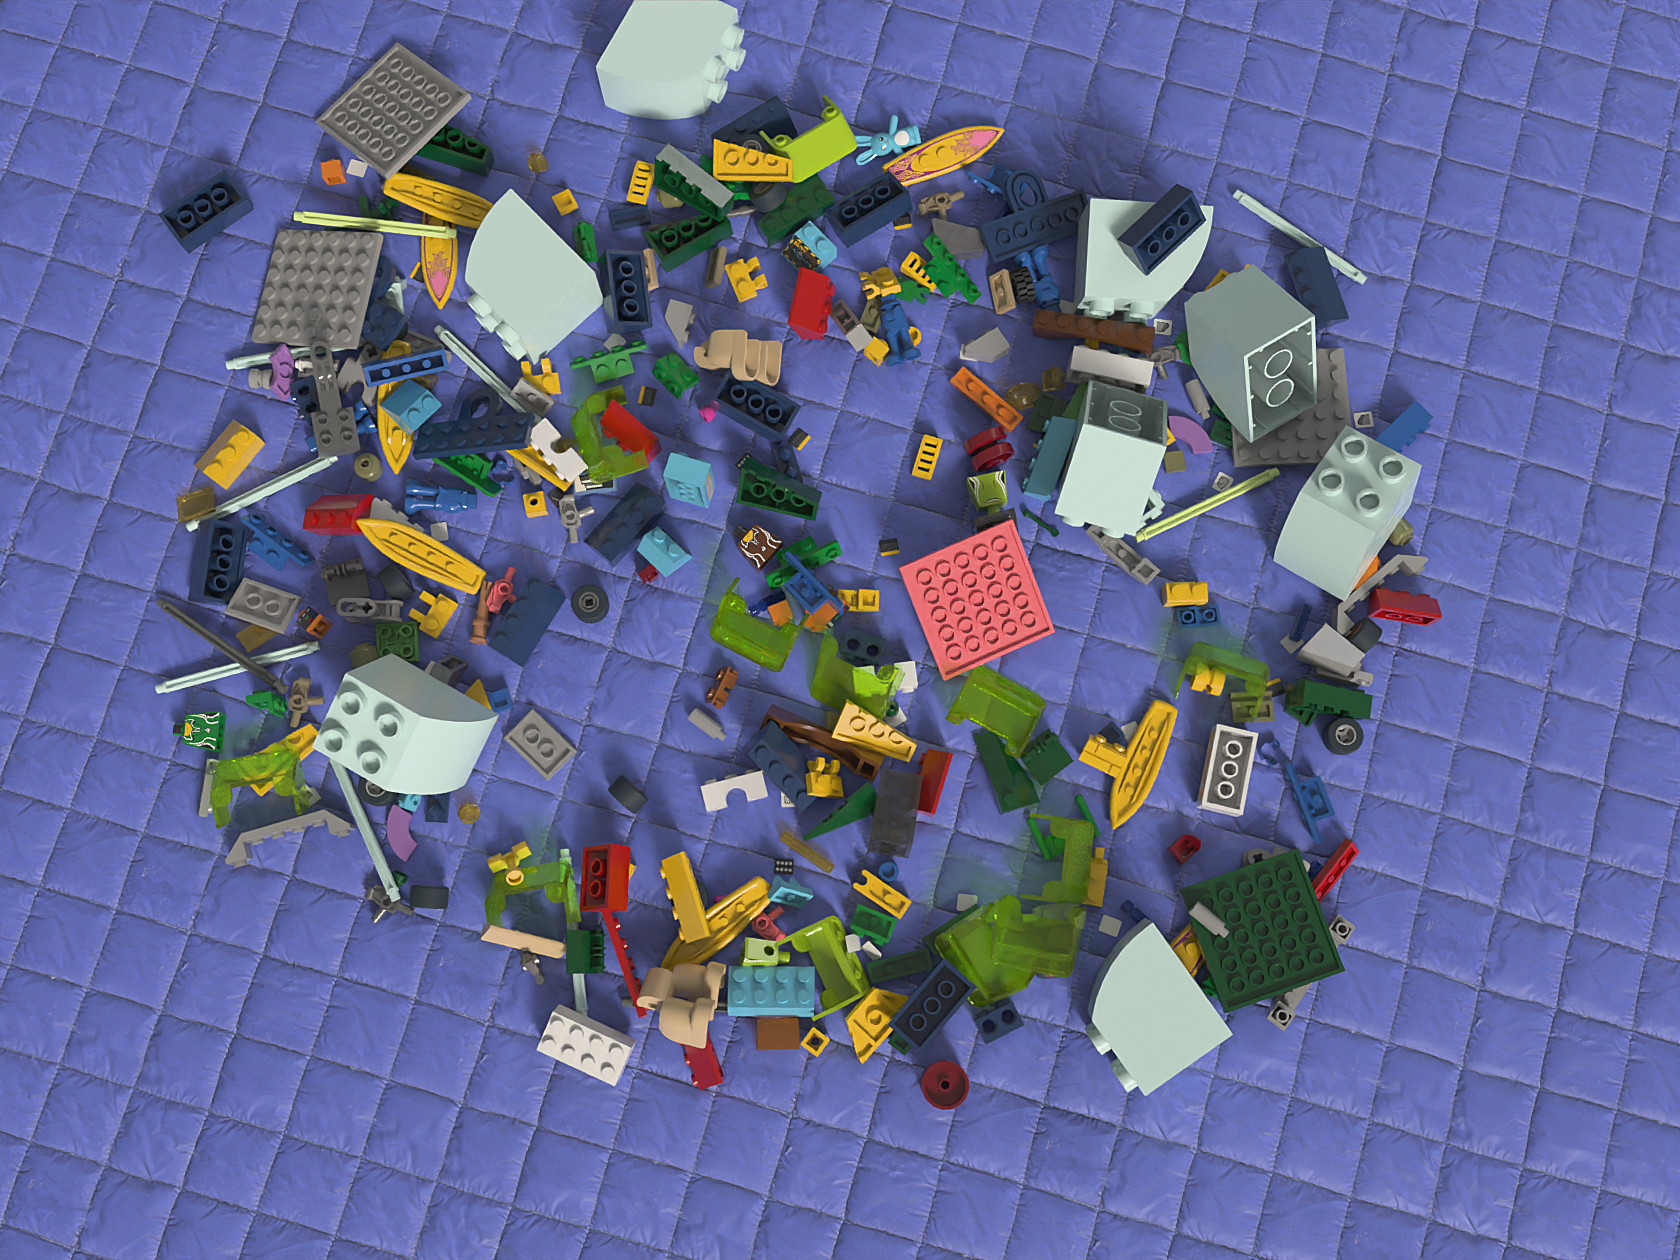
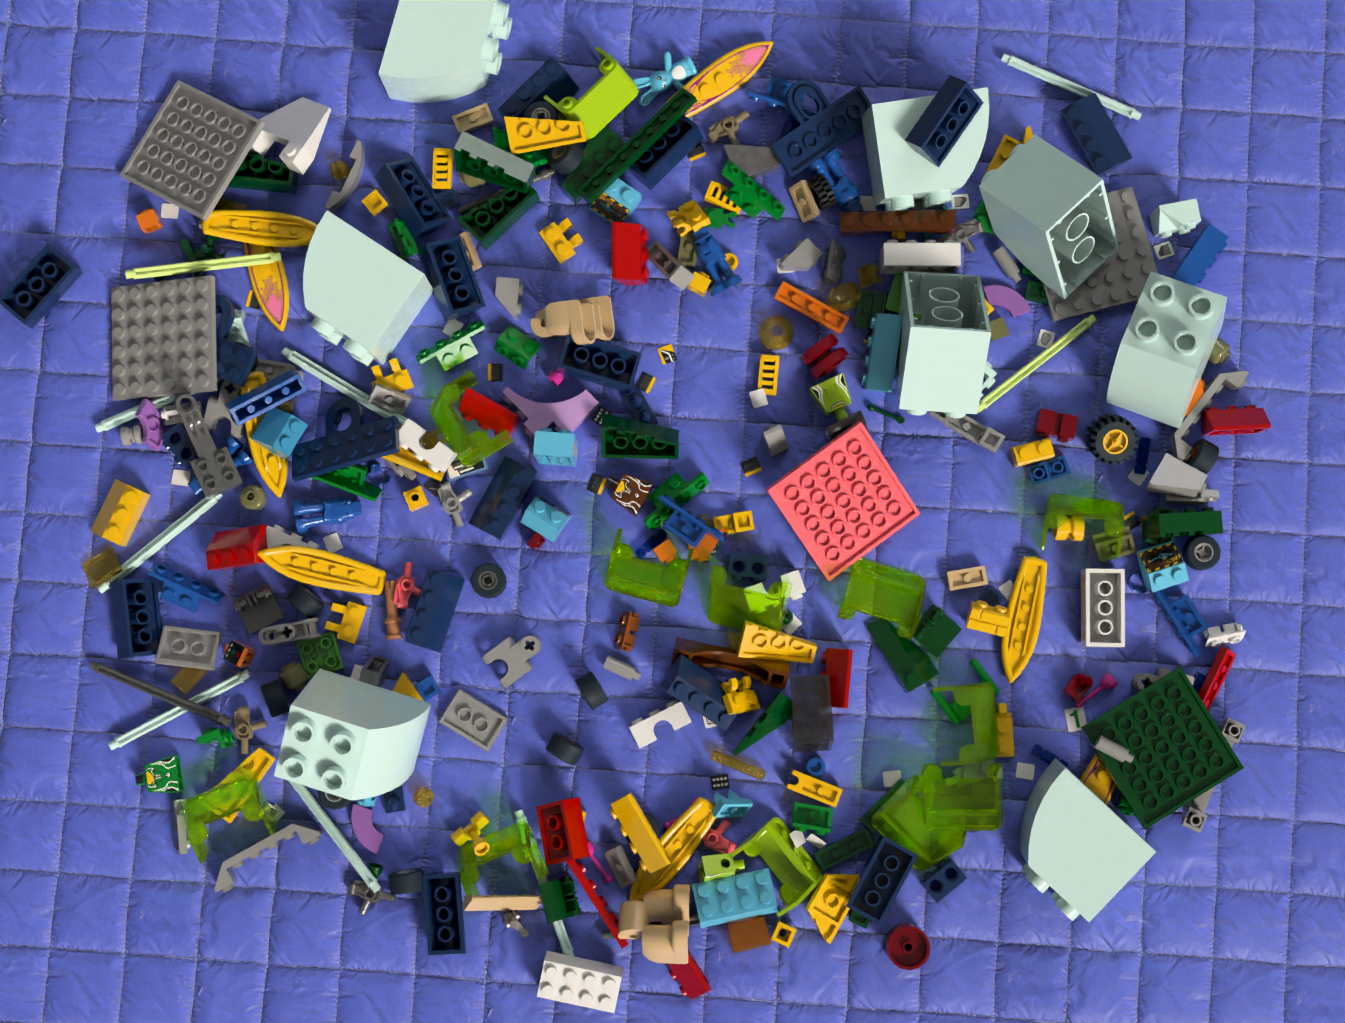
camera: 10 degrees left, 5 degrees up
dark tan plate [705,245,727,289] -> none
none -> white sticker [171,469,191,486]
none -> white wedge [249,97,331,175]
none -> black wheel [260,679,290,718]
none -> light grey slope [325,140,365,213]
none -> dark blue slope [375,157,452,239]
none -> dark blue slope [422,871,466,955]
none -> tan plate [452,103,494,135]
none -> light grey piece [482,636,541,688]
none -> lavender arch [502,387,600,439]
none -> black wheel [575,671,608,710]
none -> dark green plate [576,88,697,204]
none -> black sticker [587,474,607,495]
none -> dark pink hinge [587,840,613,883]
none -> light grey plate [604,845,638,888]
none -> sticker [657,344,677,365]
none -> white sticker [749,388,768,408]
none -> clear yellow piece [759,316,793,351]
none -> light grey slope [761,424,789,458]
none -> dark grey hinge [822,239,846,286]
none -> tan plate [946,565,988,591]
none -> dark red brick [1033,408,1079,443]
none -> white sticker [1064,706,1087,732]
none -> dark pink hinge [1075,672,1118,708]
none -> black wheel [1086,414,1139,465]
none -> slope [1136,540,1189,592]
none -> light aqua slope [1149,199,1201,238]
none -> white hinge [1202,622,1246,647]

